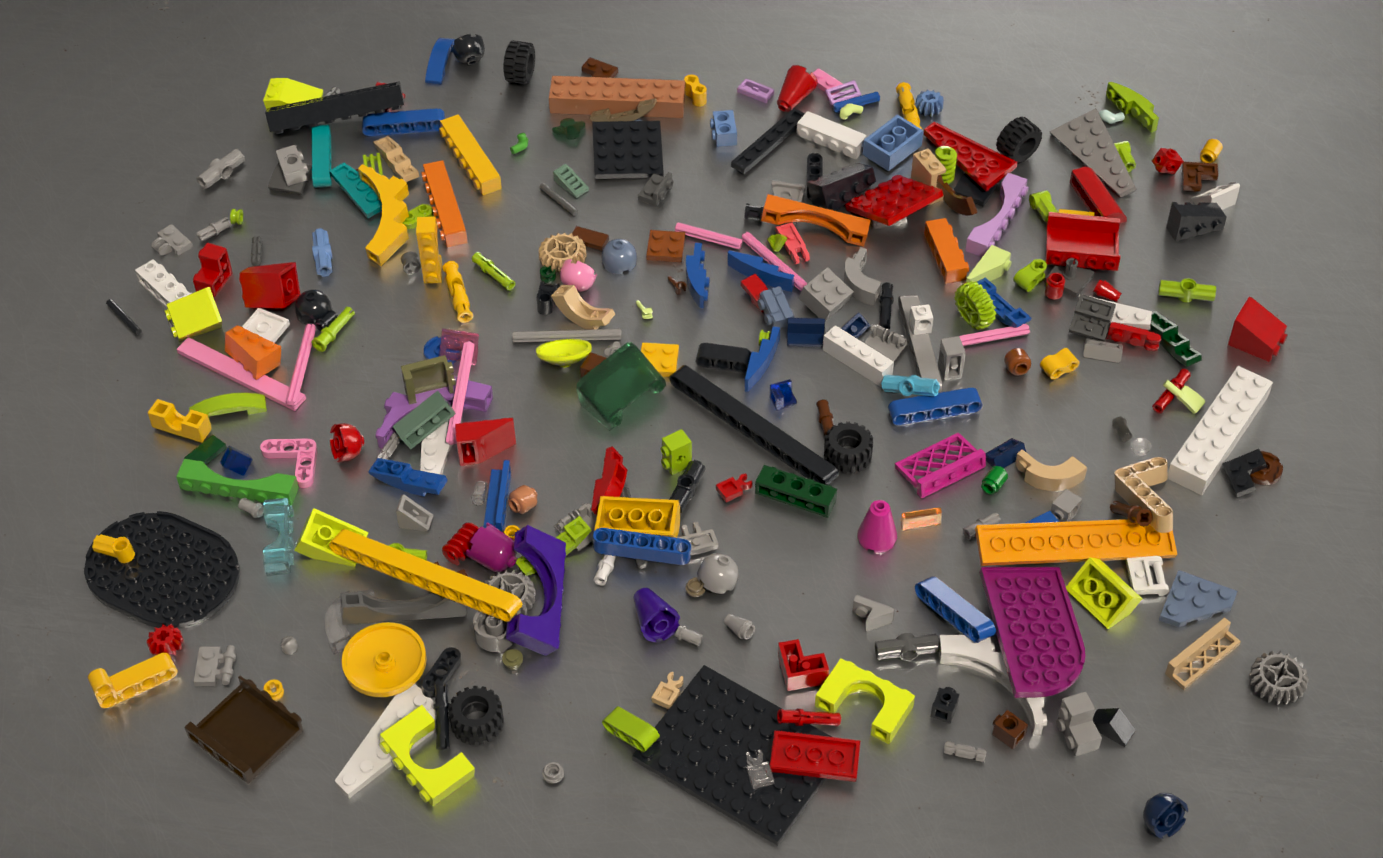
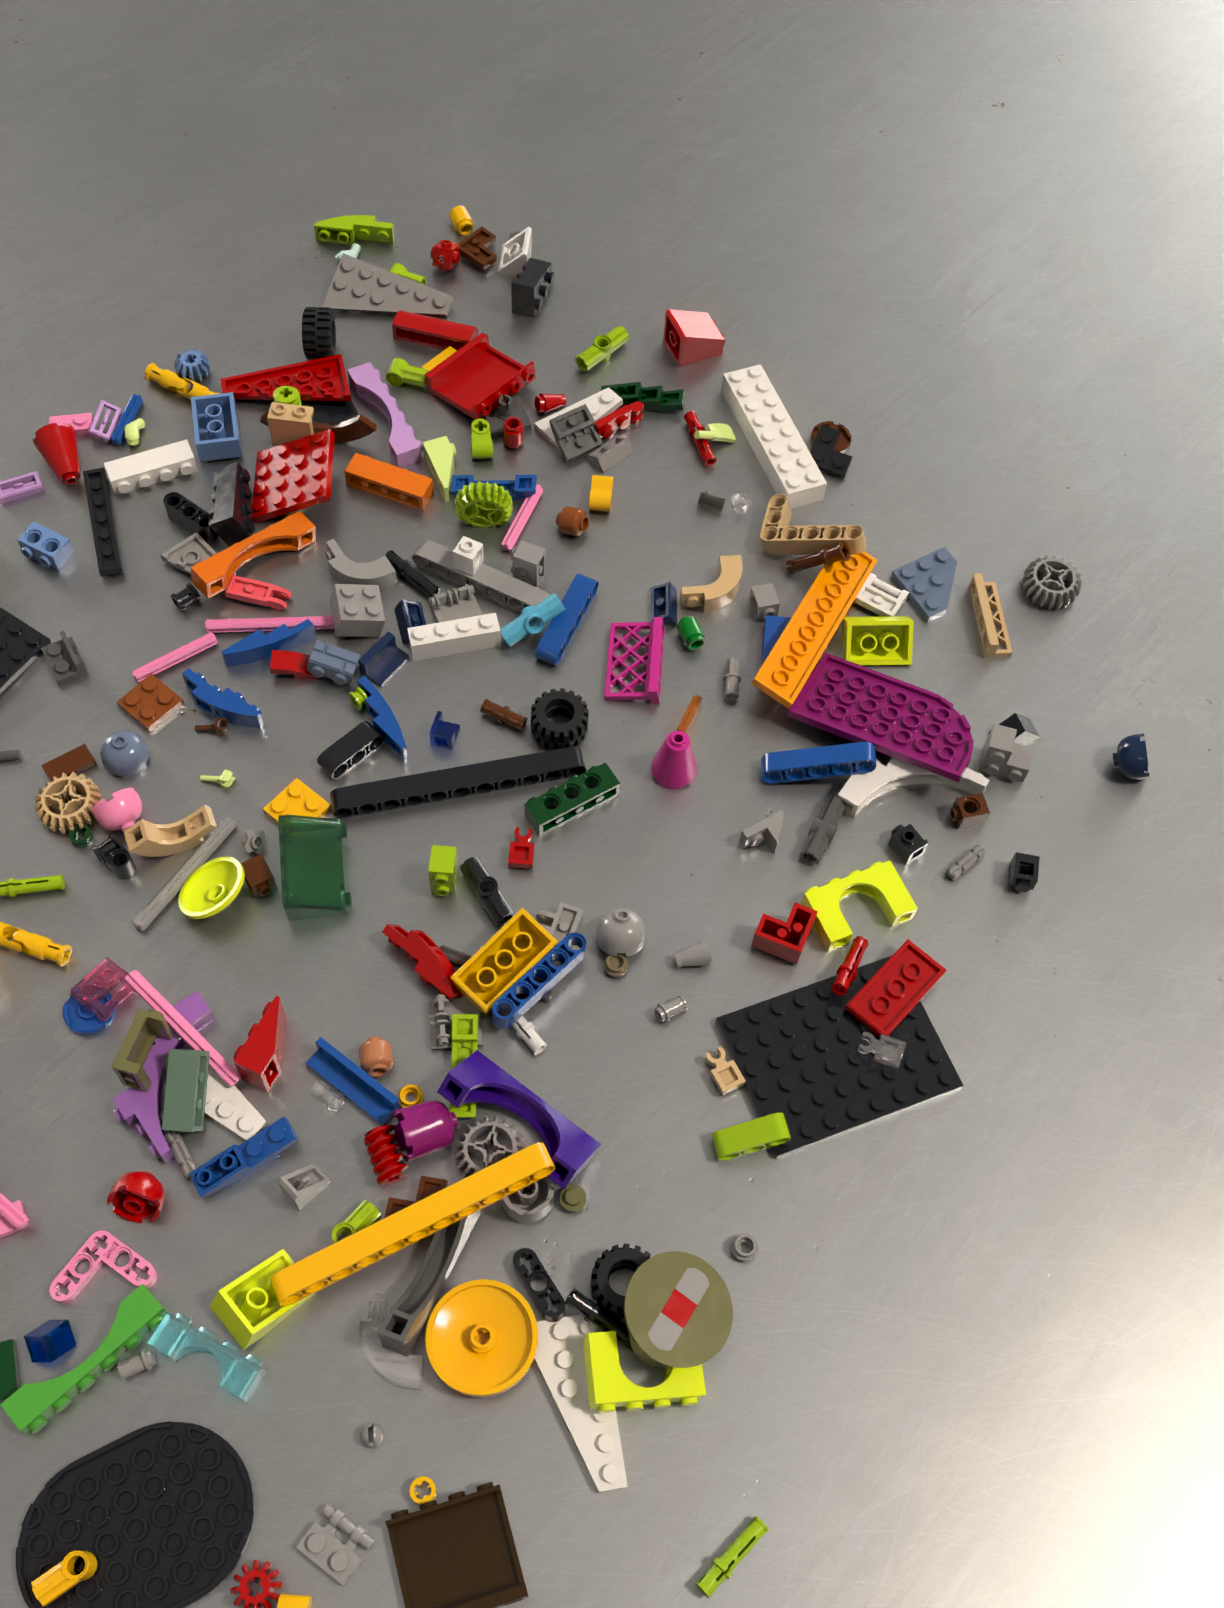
camera: 60 degrees left, 10 degrees up
dark purple cone [633,588,680,642] -> none
lime tile [767,234,787,252] -> none
none -> olive piece [624,1251,733,1368]
none -> black brick [1009,852,1040,892]

